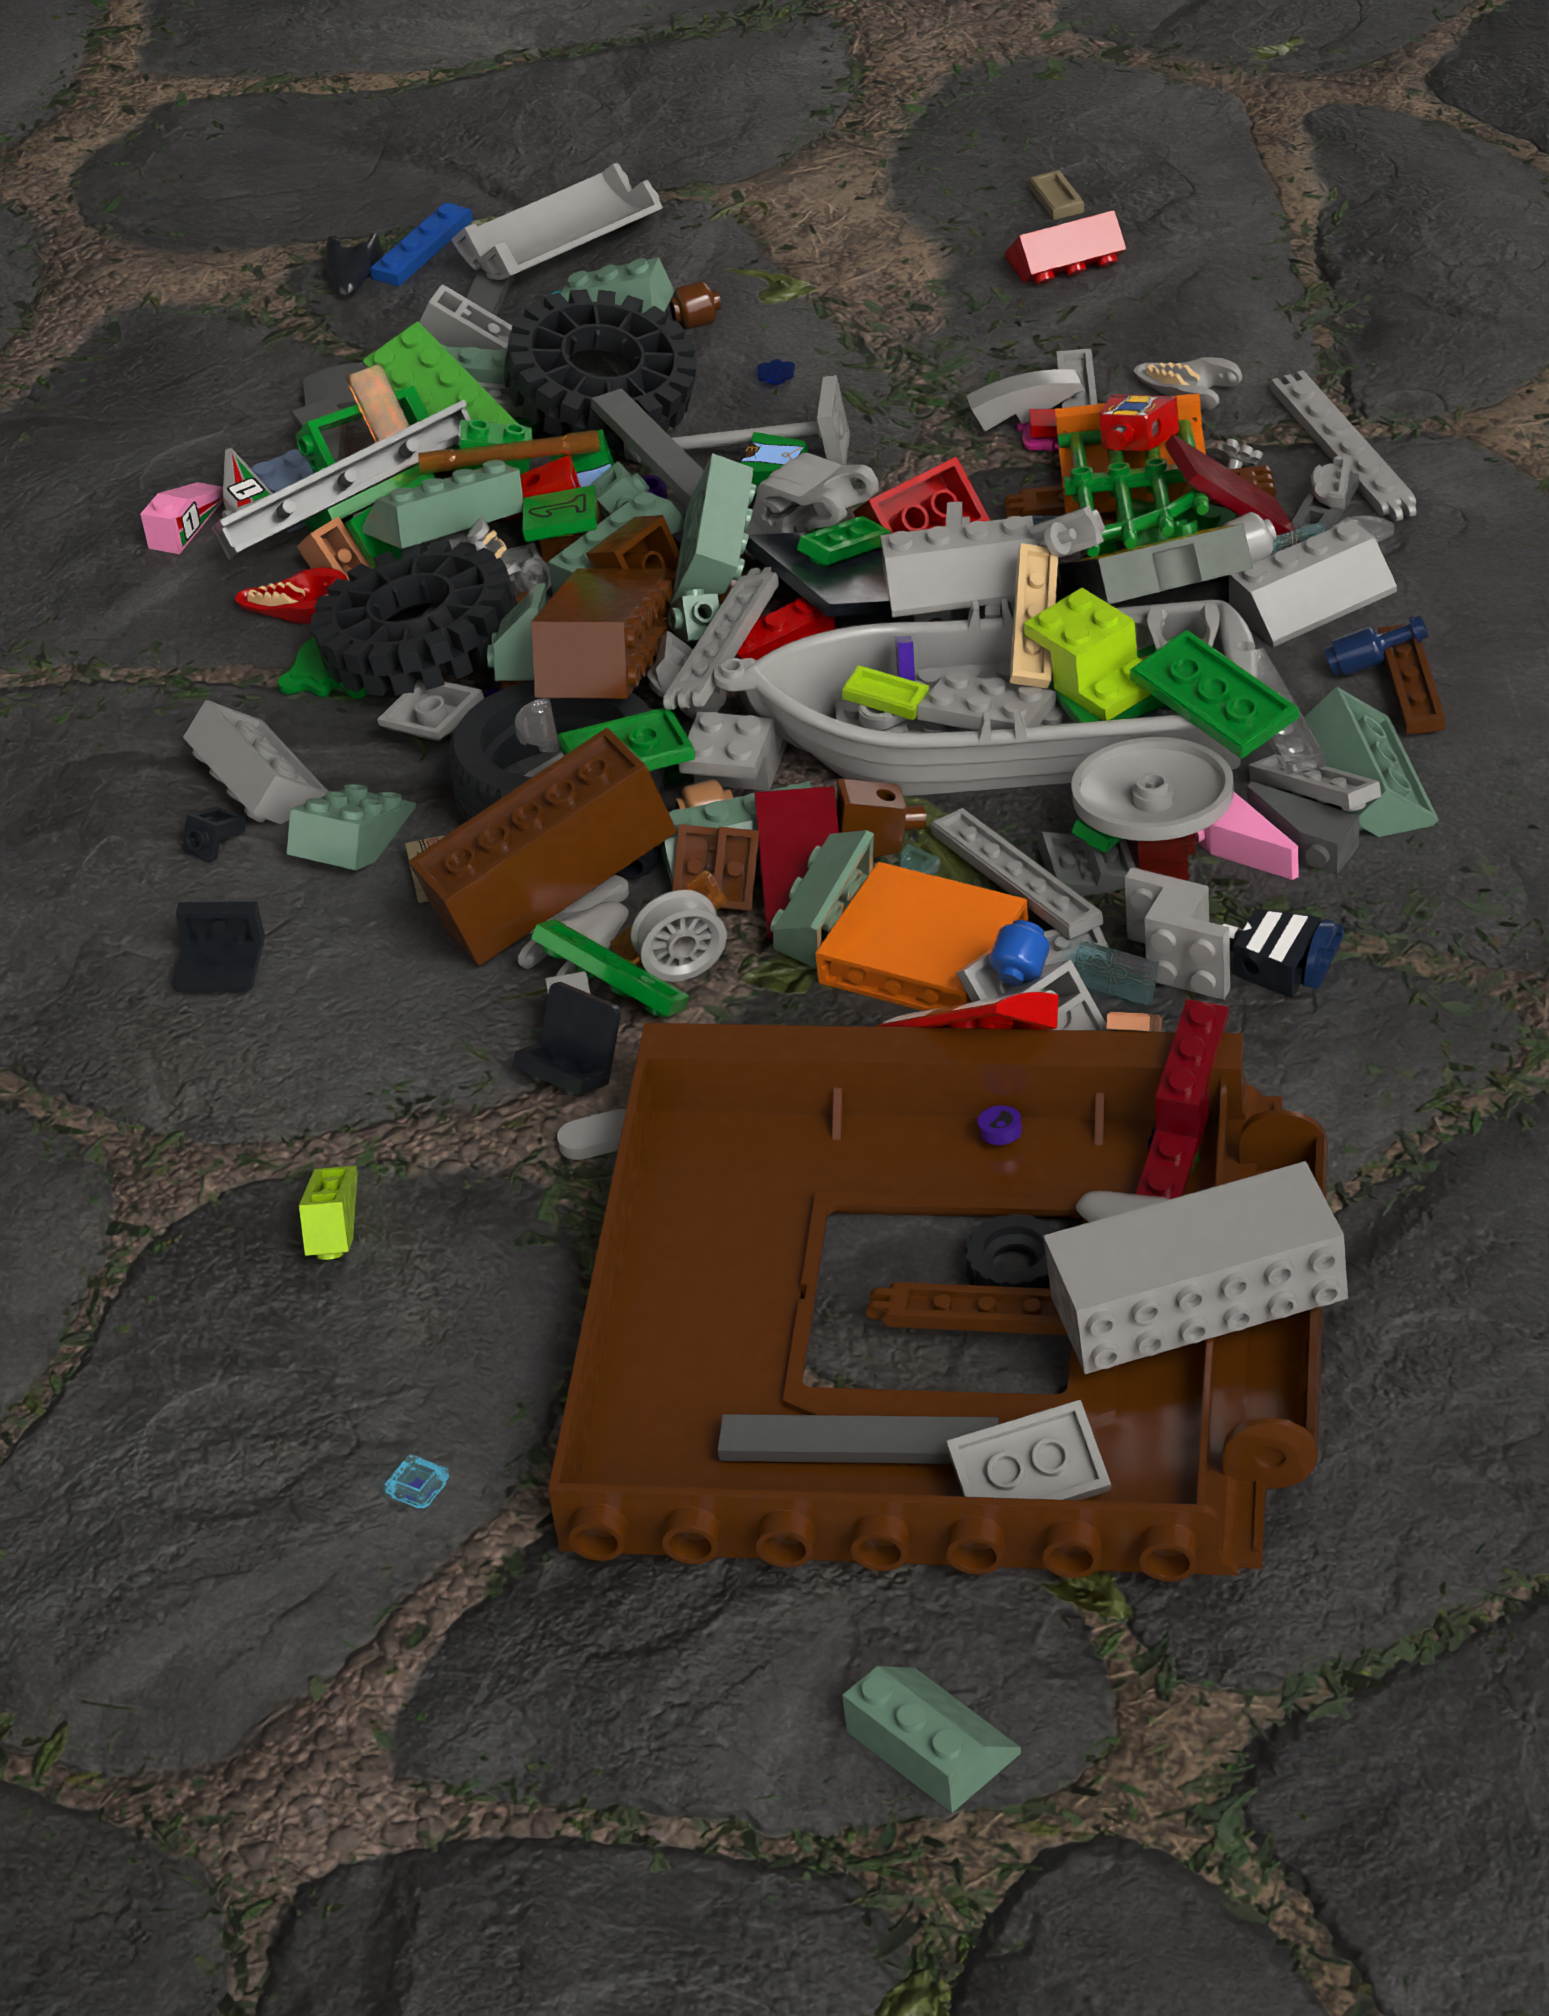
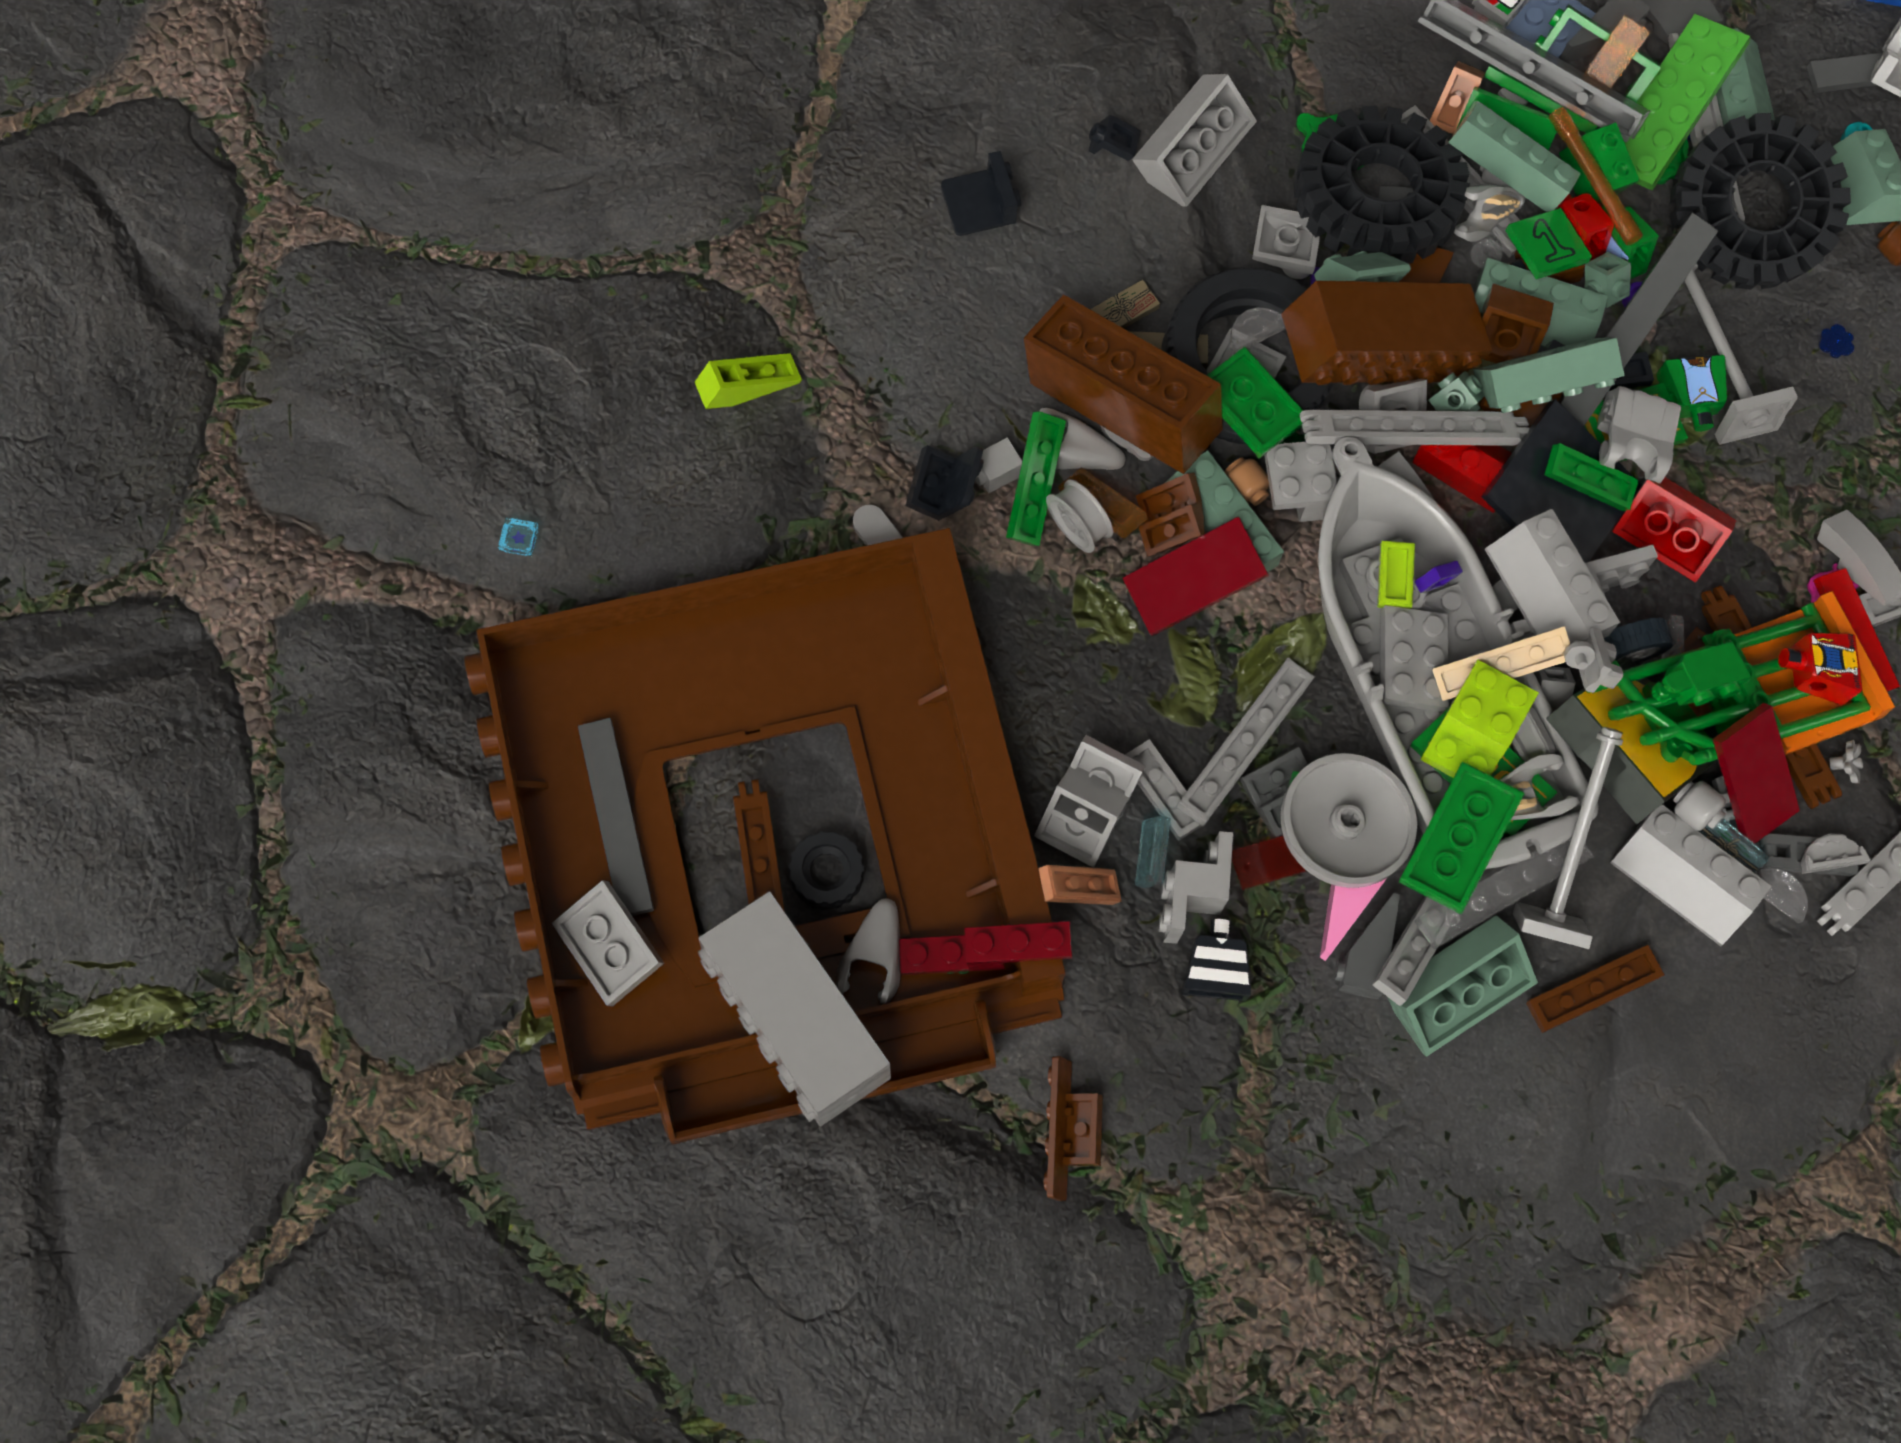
camera: 60 degrees right, 30 degrees up
red animal [235,567,348,624] -> none
sand green slope [287,784,416,870] -> none
light grey slope [419,284,512,350] -> none
sand green slope [770,830,874,969] -> none
orange panel [815,861,1028,1011] -> none
reddish brown torso [836,779,926,858] -> none
sand green slope [842,1666,1021,1813] -> none
red slope [876,992,1058,1030] -> none
clear light blue tile [900,844,941,875] -> none
dark purple tile [978,1106,1022,1145] -> none
blue head [989,920,1050,986] -> none
dark blue tile [1304,919,1344,989] -> none
dark blue piece [1324,615,1429,676] -> none
none -> reddish brown bracket [1043,1056,1103,1201]
none -> light grey tile [1512,727,1623,949]
none -> green hinge [1651,641,1751,706]

